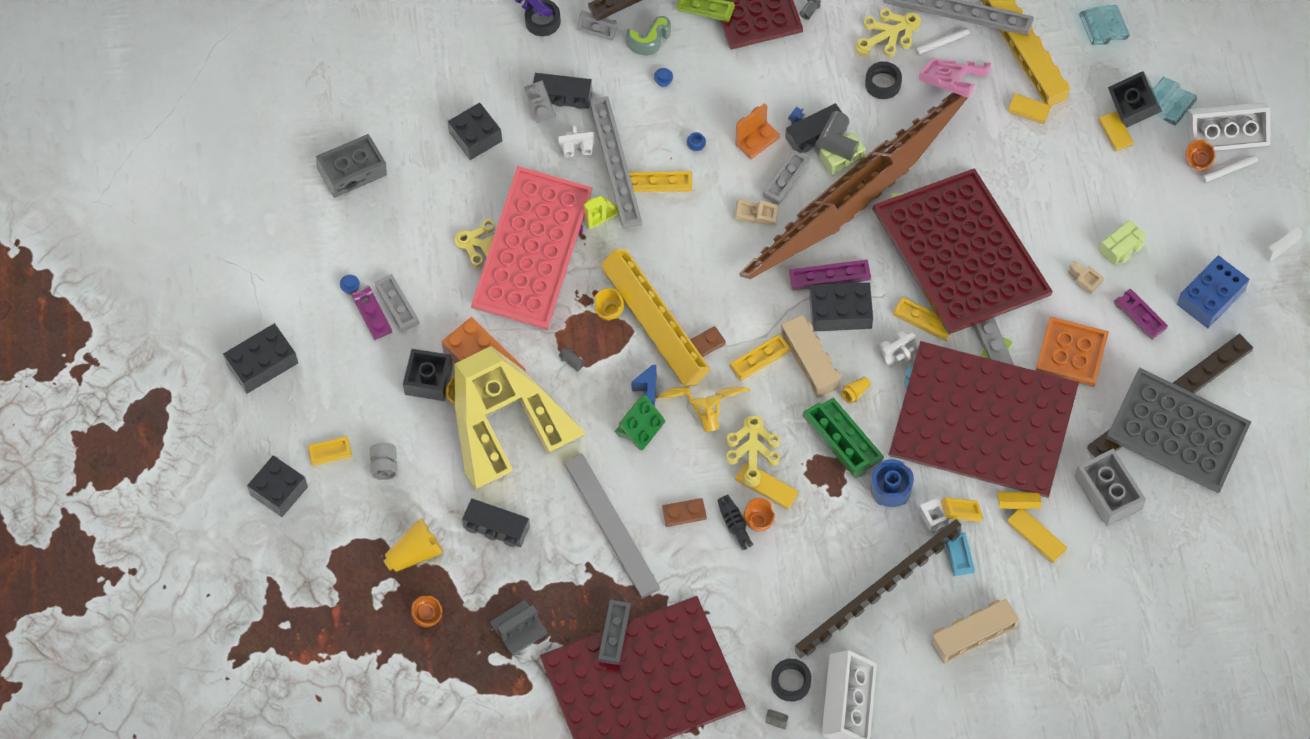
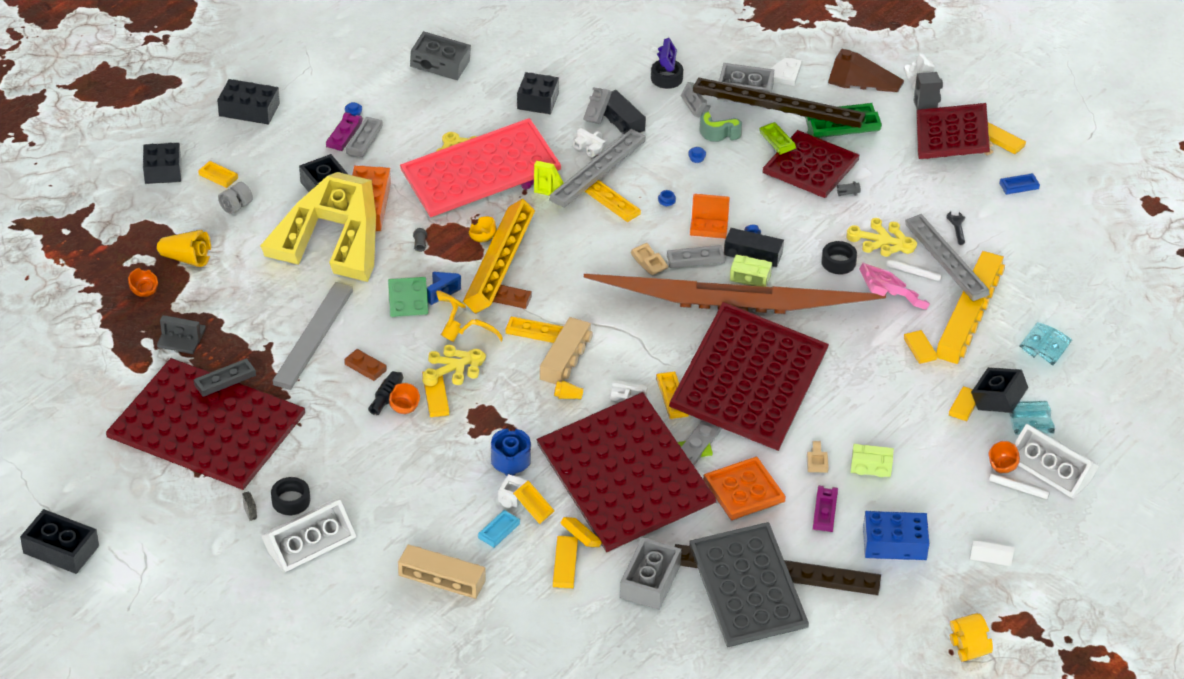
camera: 45 degrees right, 20 degrees down
black brick [462,498,530,548] -> none
magenta plate [789,259,871,290] -> none
dark brown plate [795,519,962,659] -> none
green brick [802,397,884,478] -> none
black brick [809,282,873,332] -> none
dark grey brick [815,111,859,161] -> none

